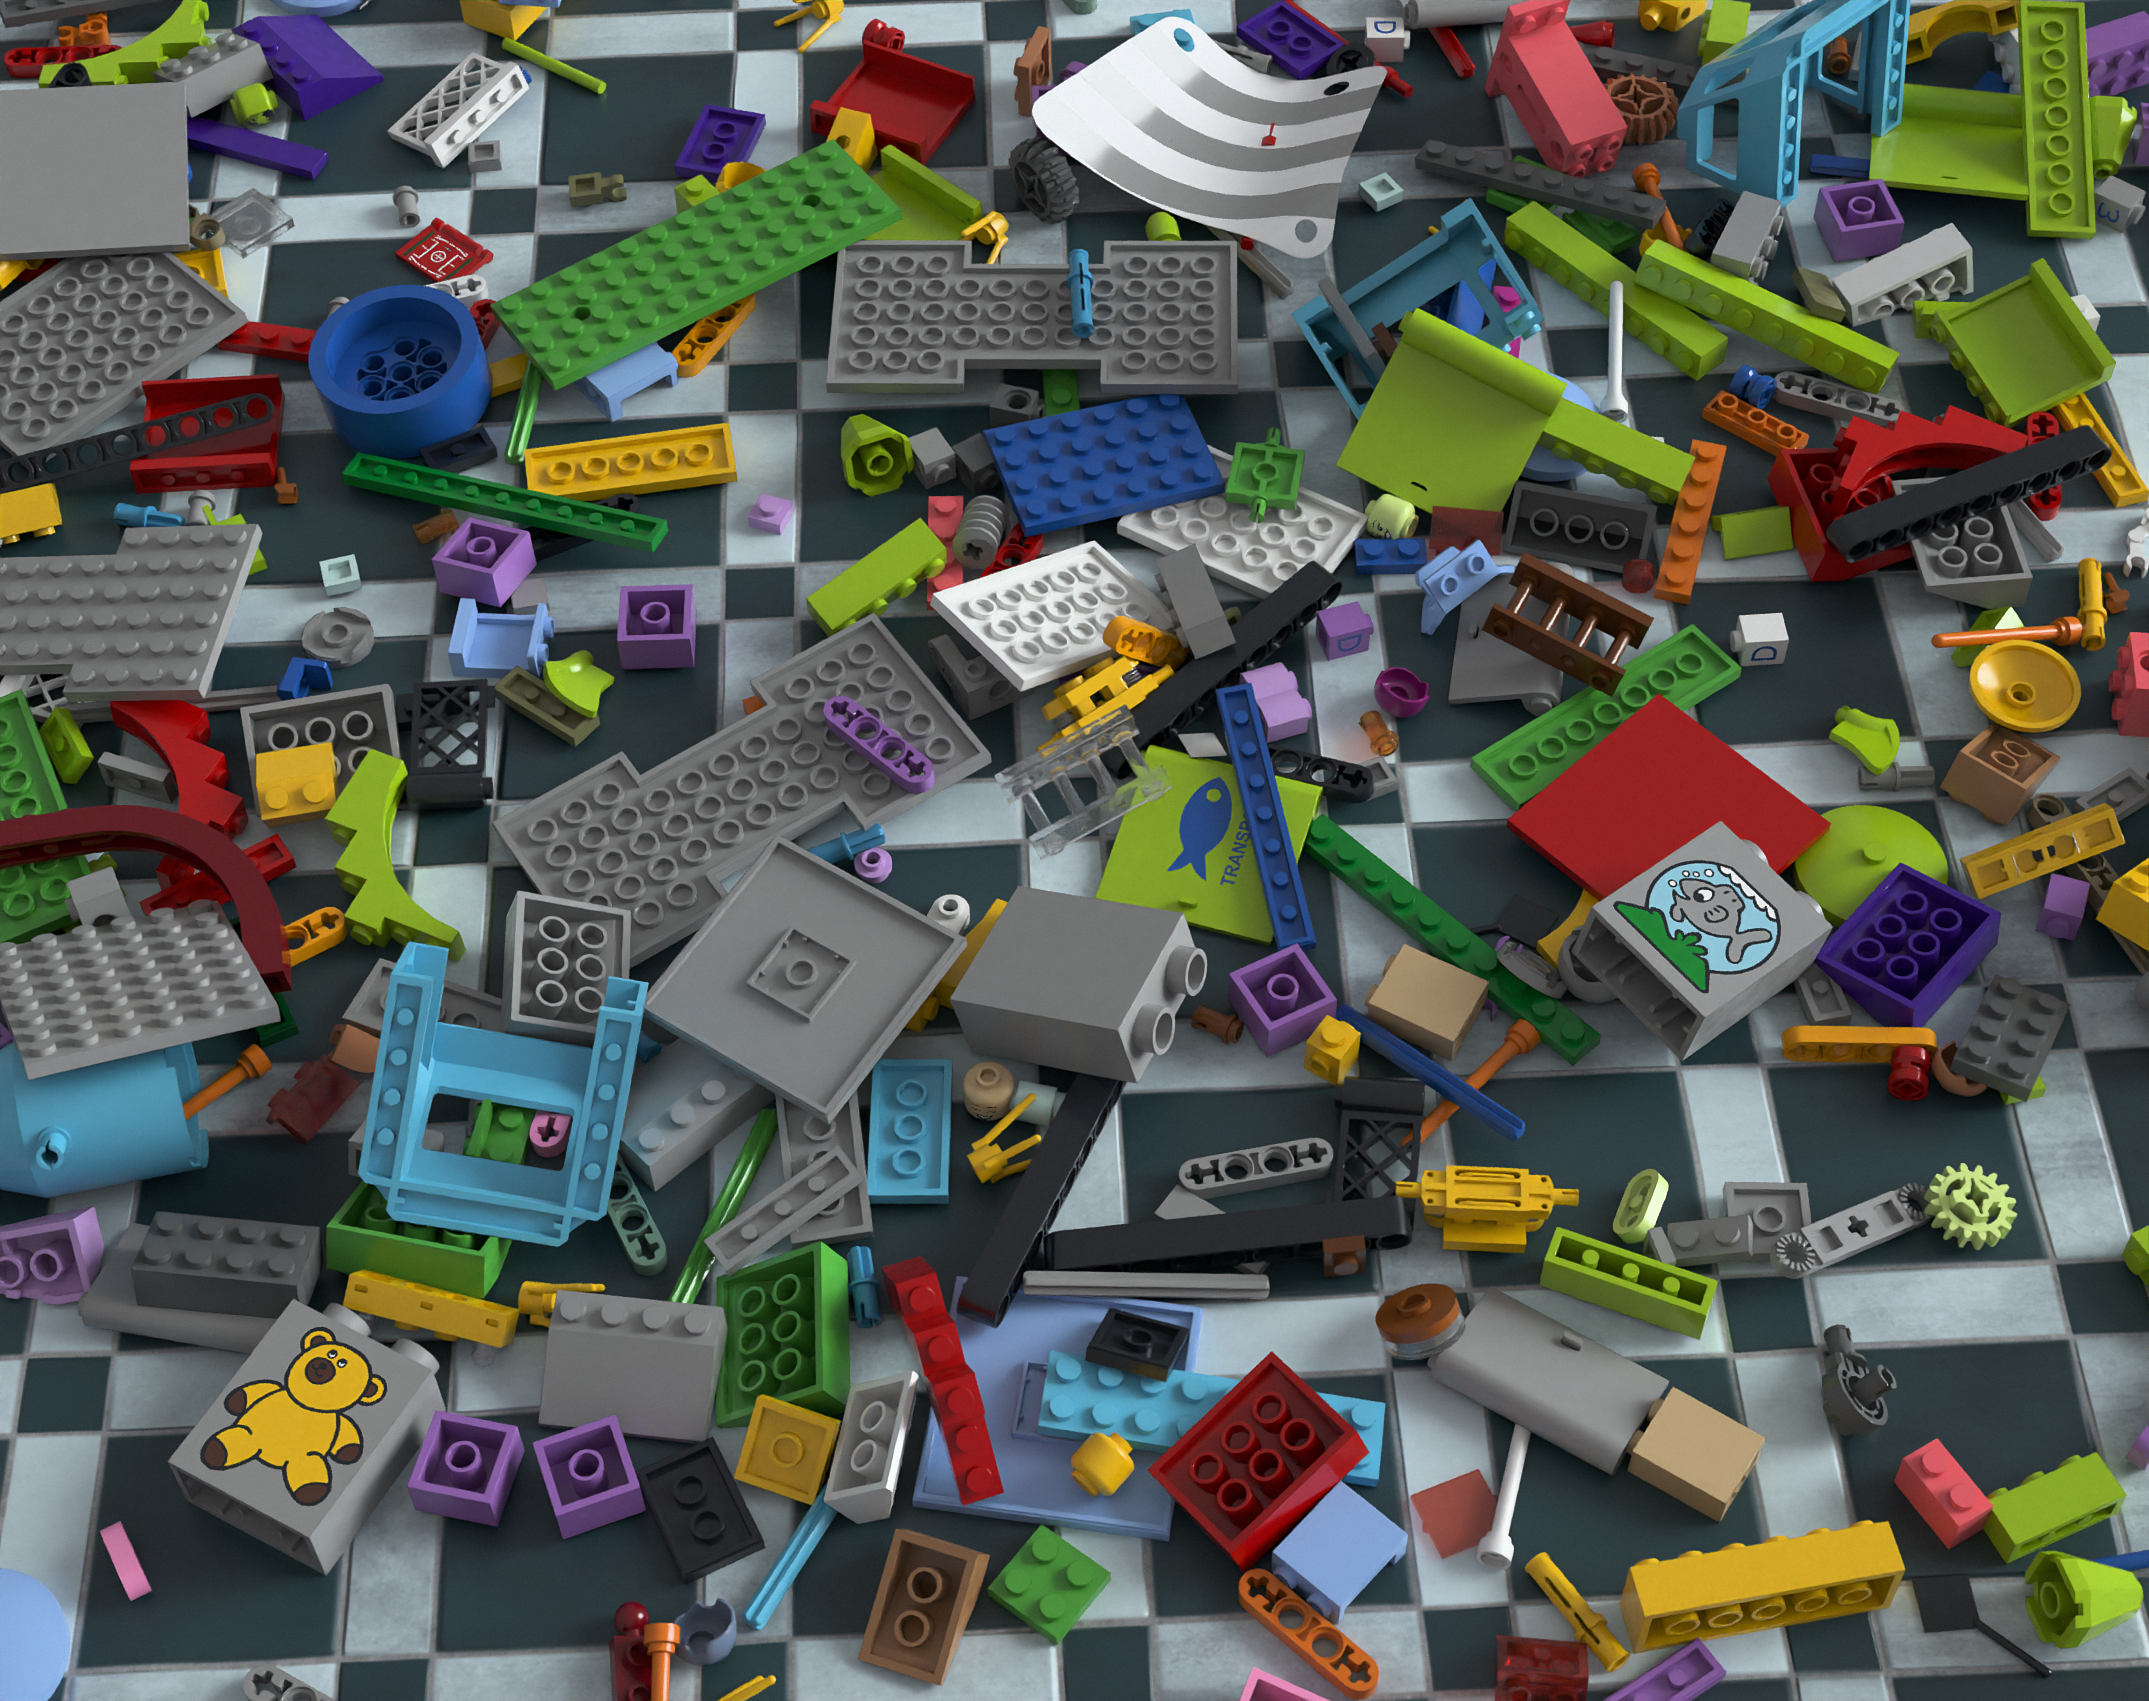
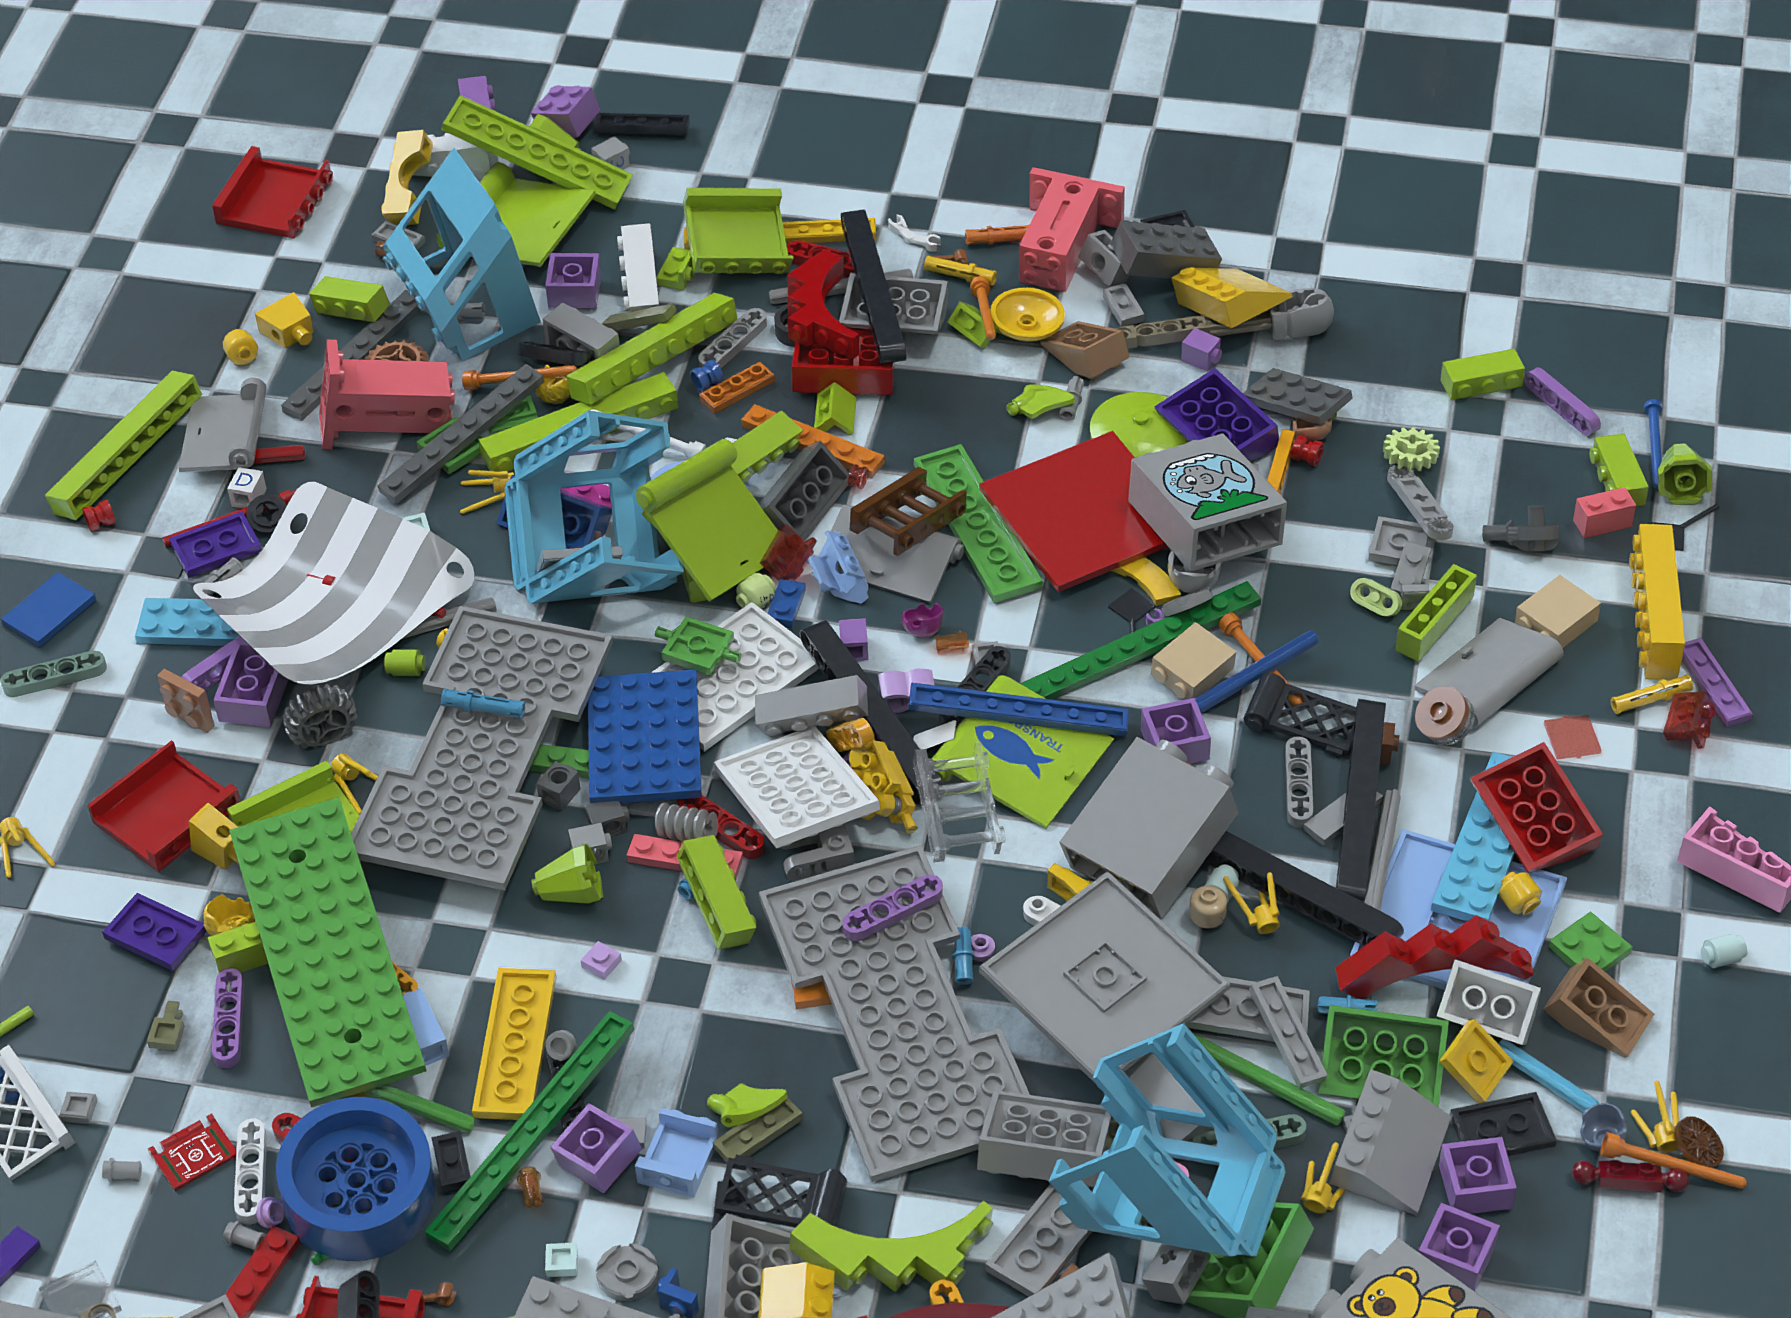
camera: 75 degrees left, 5 degrees down
yellow piece [343,1269,520,1369] -> none
medium lavender brick [617,584,697,669] -> none
red wheel [862,19,905,52] -> none
medium azure plate [867,1059,953,1204] -> none
black tile [1085,1308,1190,1382] -> none
orange beam [1238,1568,1379,1700] -> none
light blue panel [1271,1481,1408,1624] -> none
yellow brick [1304,1015,1361,1086] -> none
yellow piece [1395,1165,1579,1253] -> none
white piece [1476,1423,1531,1570] -> none
red cone [1569,20,1614,48] -> none
white brick [1730,613,1789,666] -> none
yellow piece [1959,803,2125,899] -> none
none -> medium lavender beam [212,968,244,1068]
none -> light grey tile [545,1030,578,1061]

